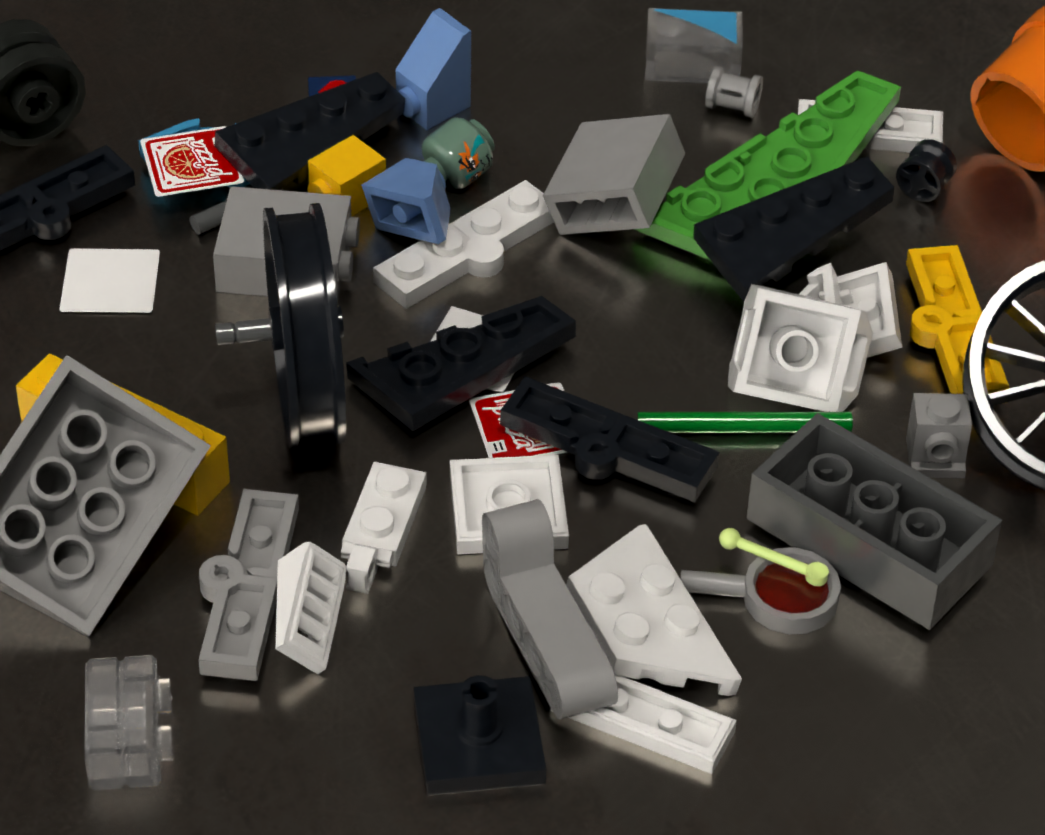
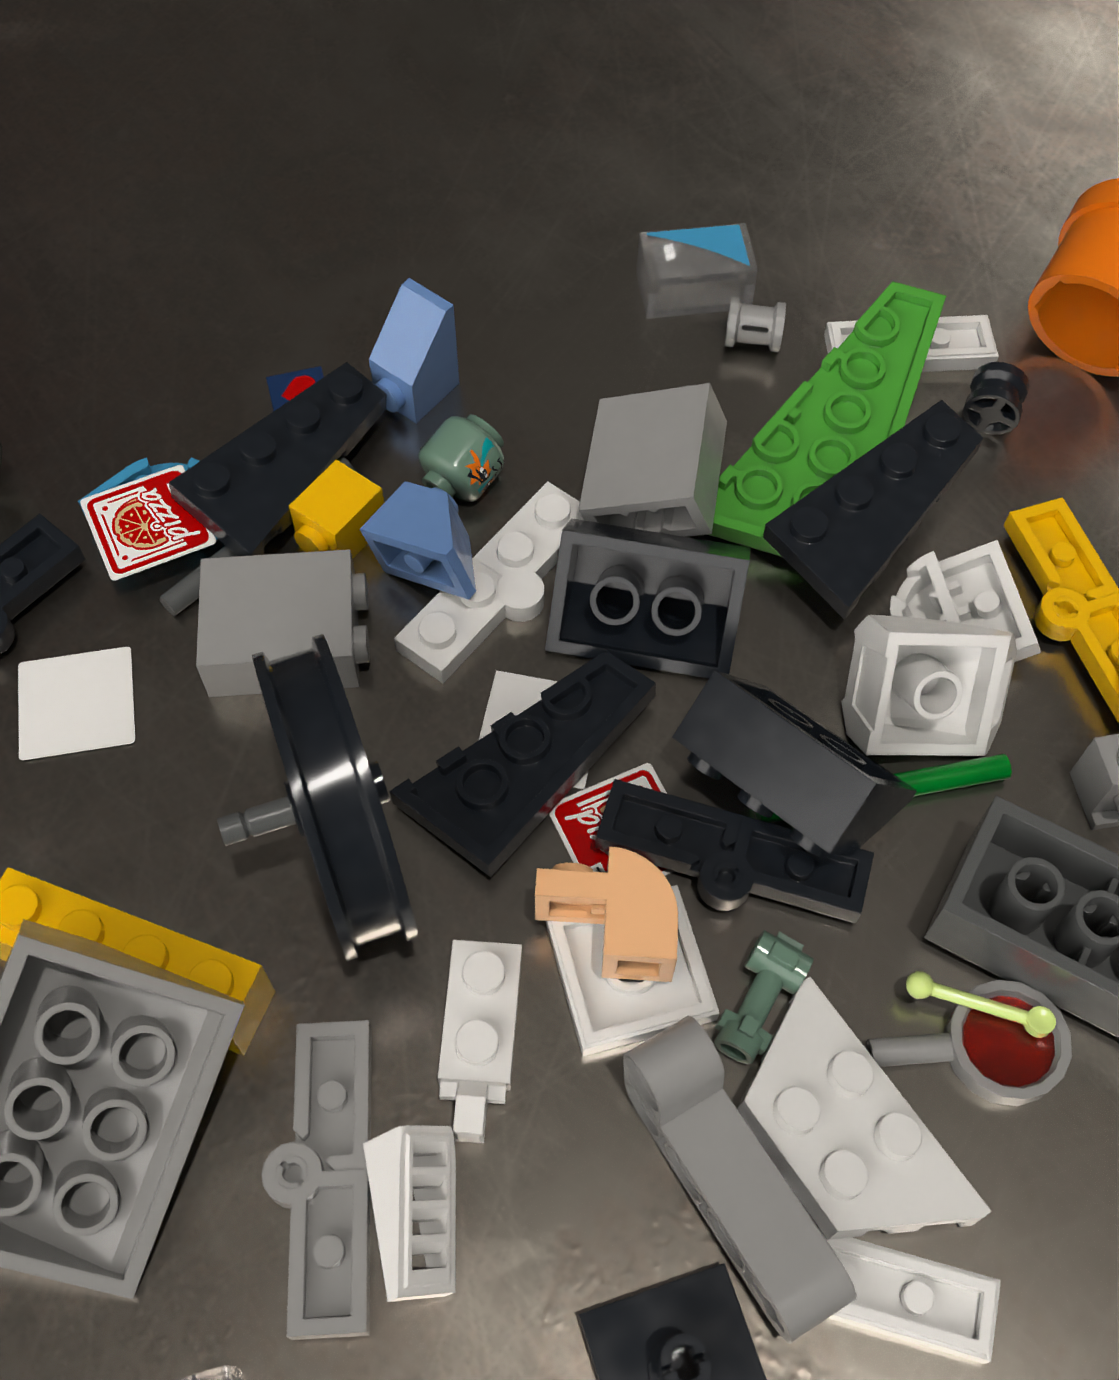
camera: 10 degrees left, 15 degrees up
none -> light nougat brick [535,846,678,982]
none -> black slope [545,518,750,678]
none -> black slope [672,670,917,858]
none -> sand green bar [714,930,814,1064]

